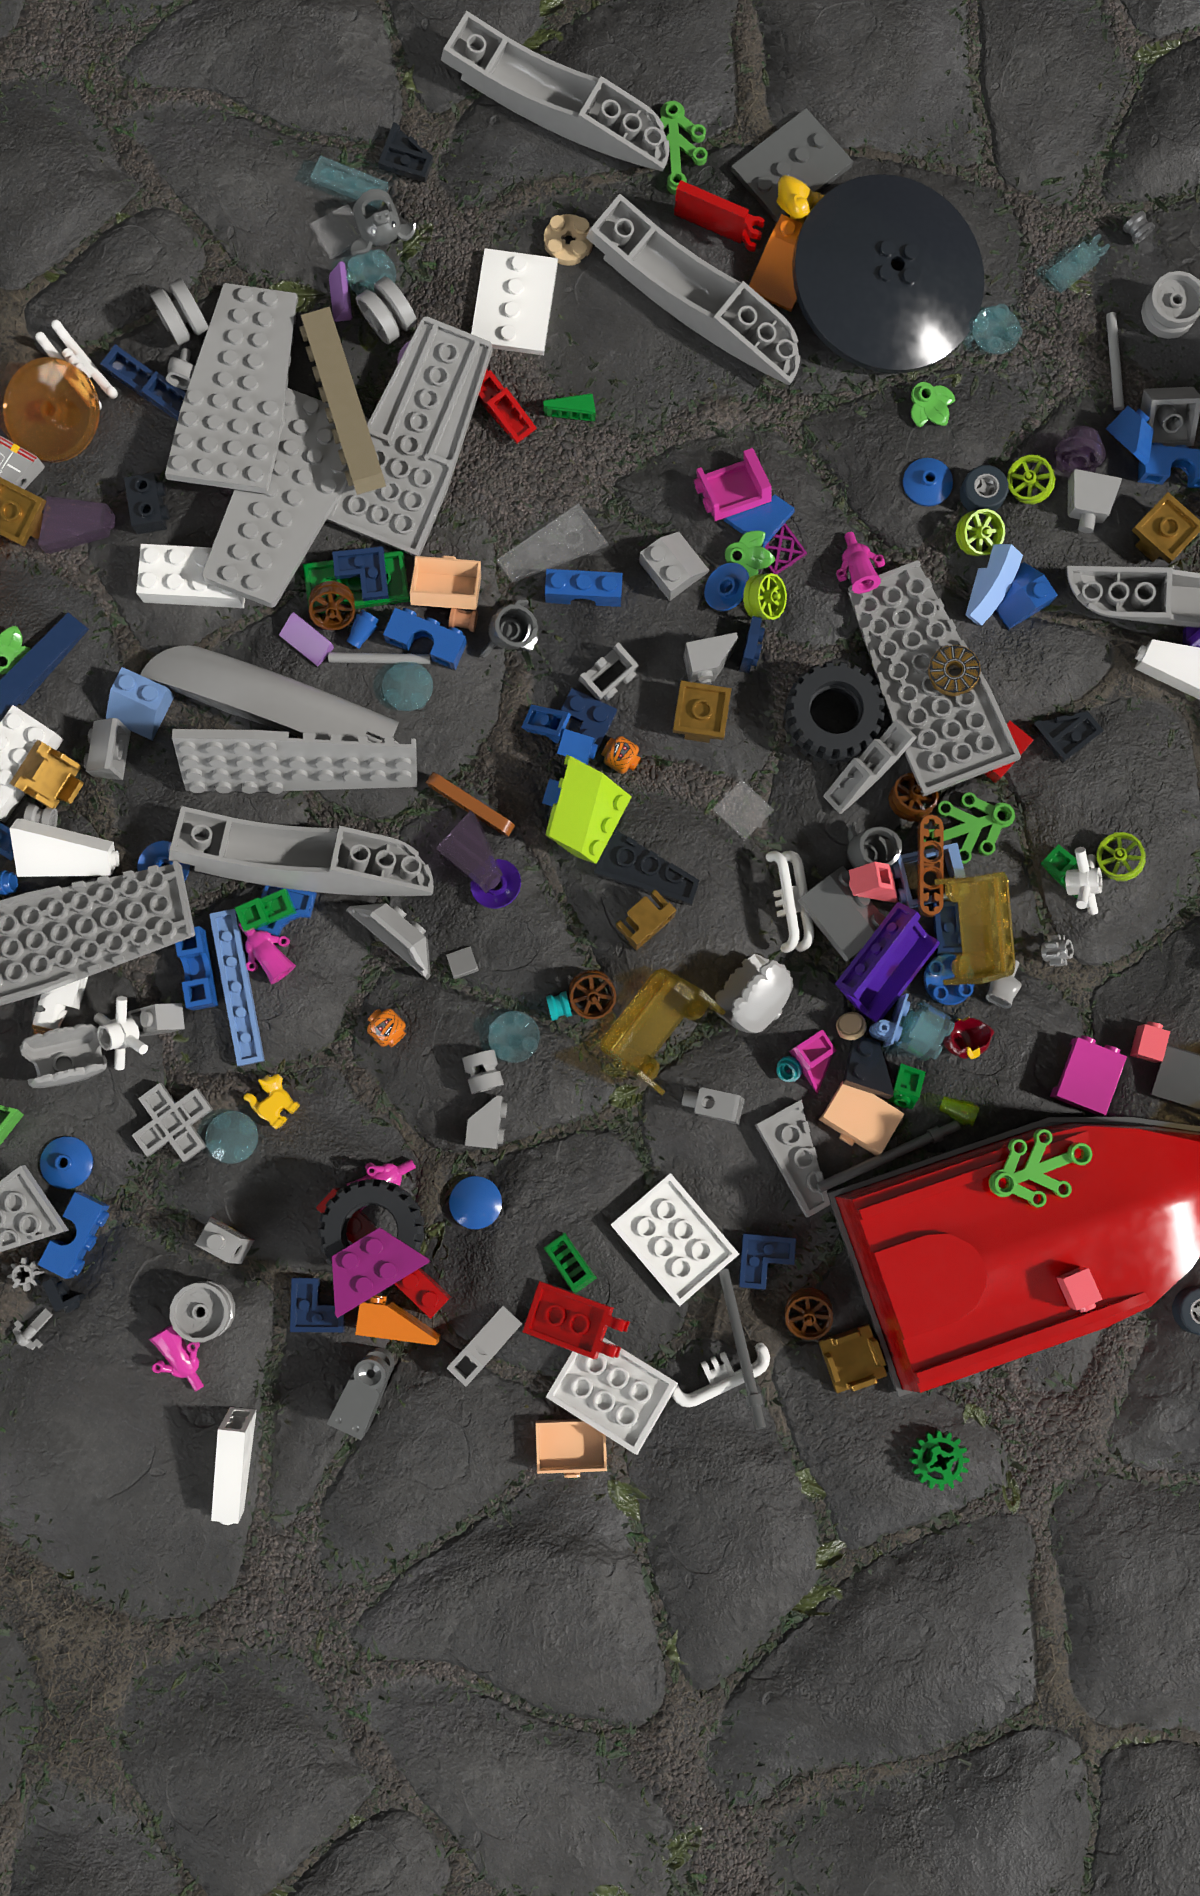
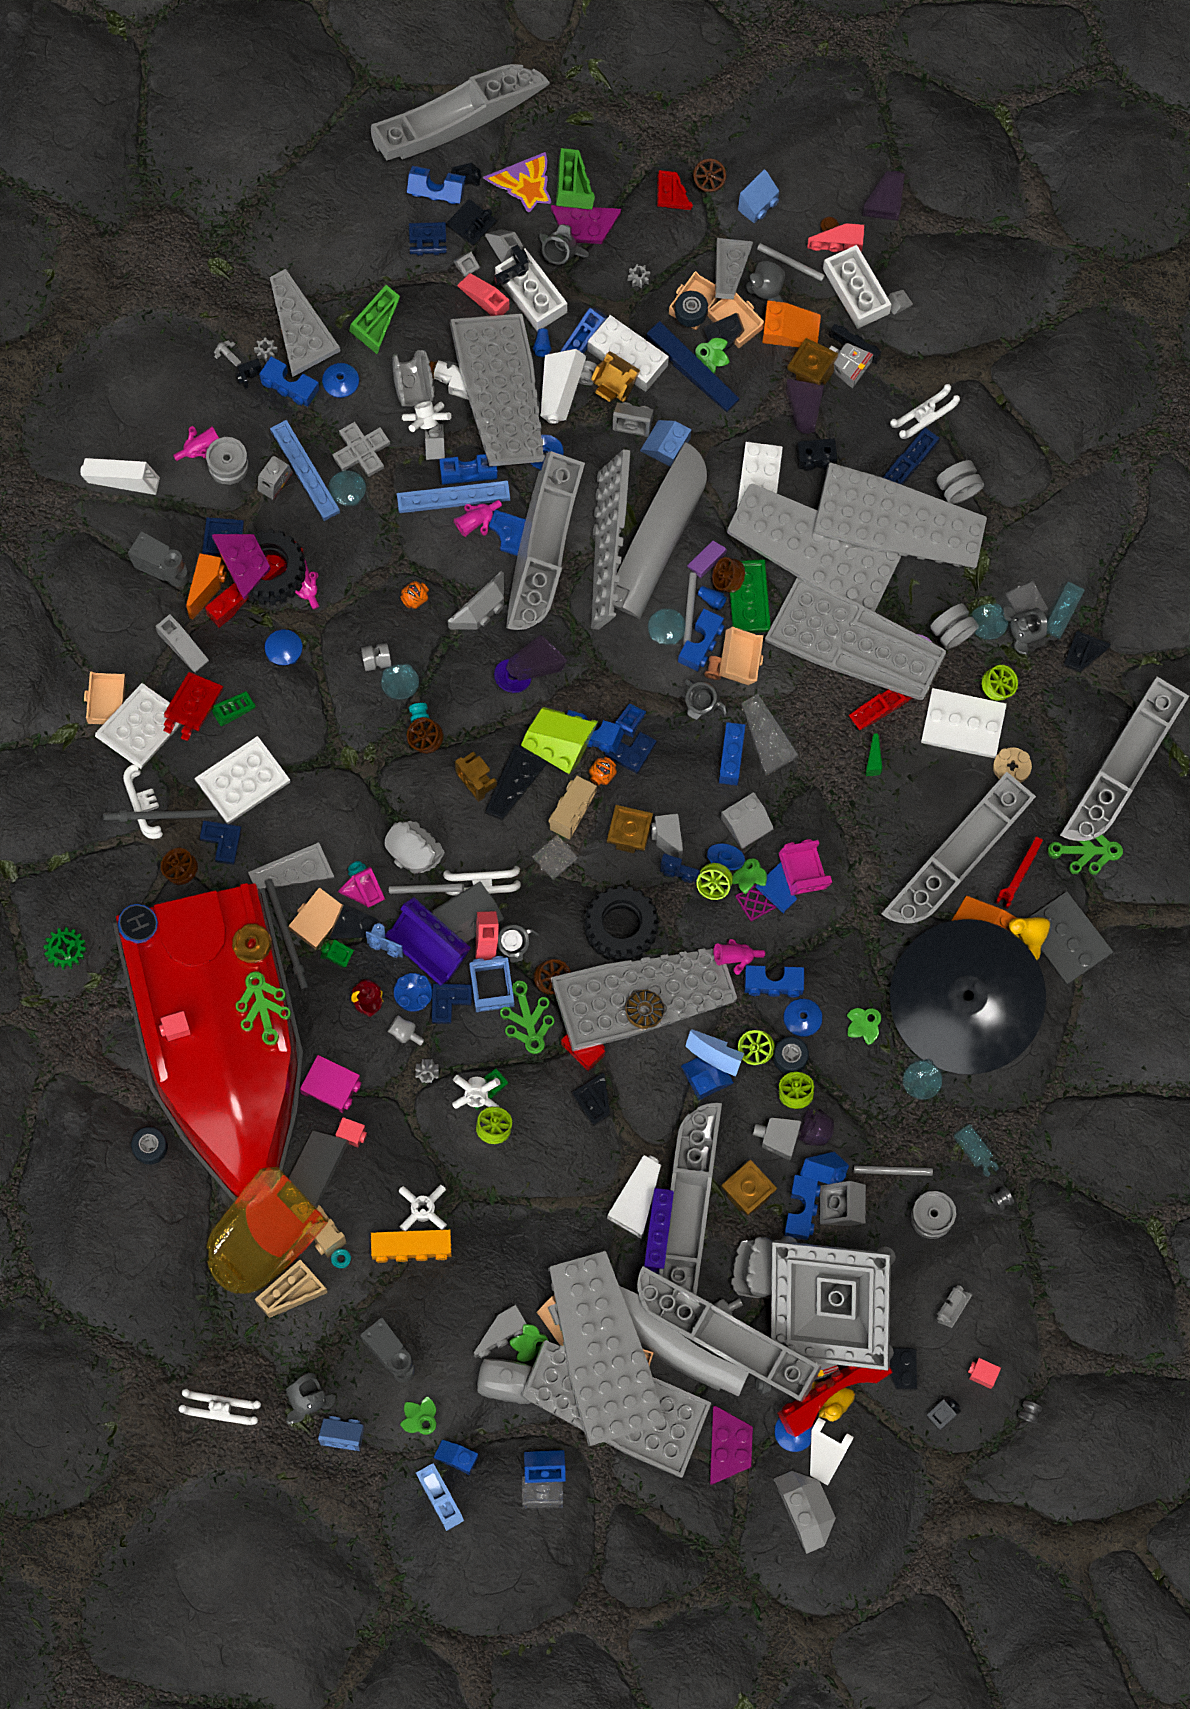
camera: 95 degrees right, 10 degrees down
clear orange dish [3,357,100,462] -> none
light grey piece [166,348,195,390] -> none
green slope [235,888,296,932] -> none
yellow animal [243,1074,300,1129] -> none
dark tan brick [299,307,386,495] -> none
medium lavender slope [329,262,352,322] -> none
dark blue plate [332,547,389,601] -> none
dark orange beam [425,772,515,837] -> none
light grey slope [446,946,479,979] -> none
light grey slope [465,1096,507,1149] -> none
light grey window [578,642,639,701] -> none
clear yellow windscreen [600,968,726,1095] -> none
light grey torso [682,1087,745,1125] -> none
pearl gold panel [818,1324,887,1393] -> none
light grey slope [823,720,917,814] -> none
tan piece [836,1012,867,1040] -> none
clear light blue brick [895,1000,955,1061] -> none
dark orange beam [918,815,944,917] -> none
clear yellow windscreen [935,872,1015,985] -> none
clear neon green cone [939,1096,980,1126] -> none
none -> black tile [118,904,158,944]
none -> pearl gold tile [232,924,272,963]
none -> medium blue plate [270,420,340,521]
none -> light grey bar [389,884,464,894]
none -> tan wedge [548,776,597,840]
none -> blue arch [744,965,804,997]
none -> lime wheel [982,665,1018,701]

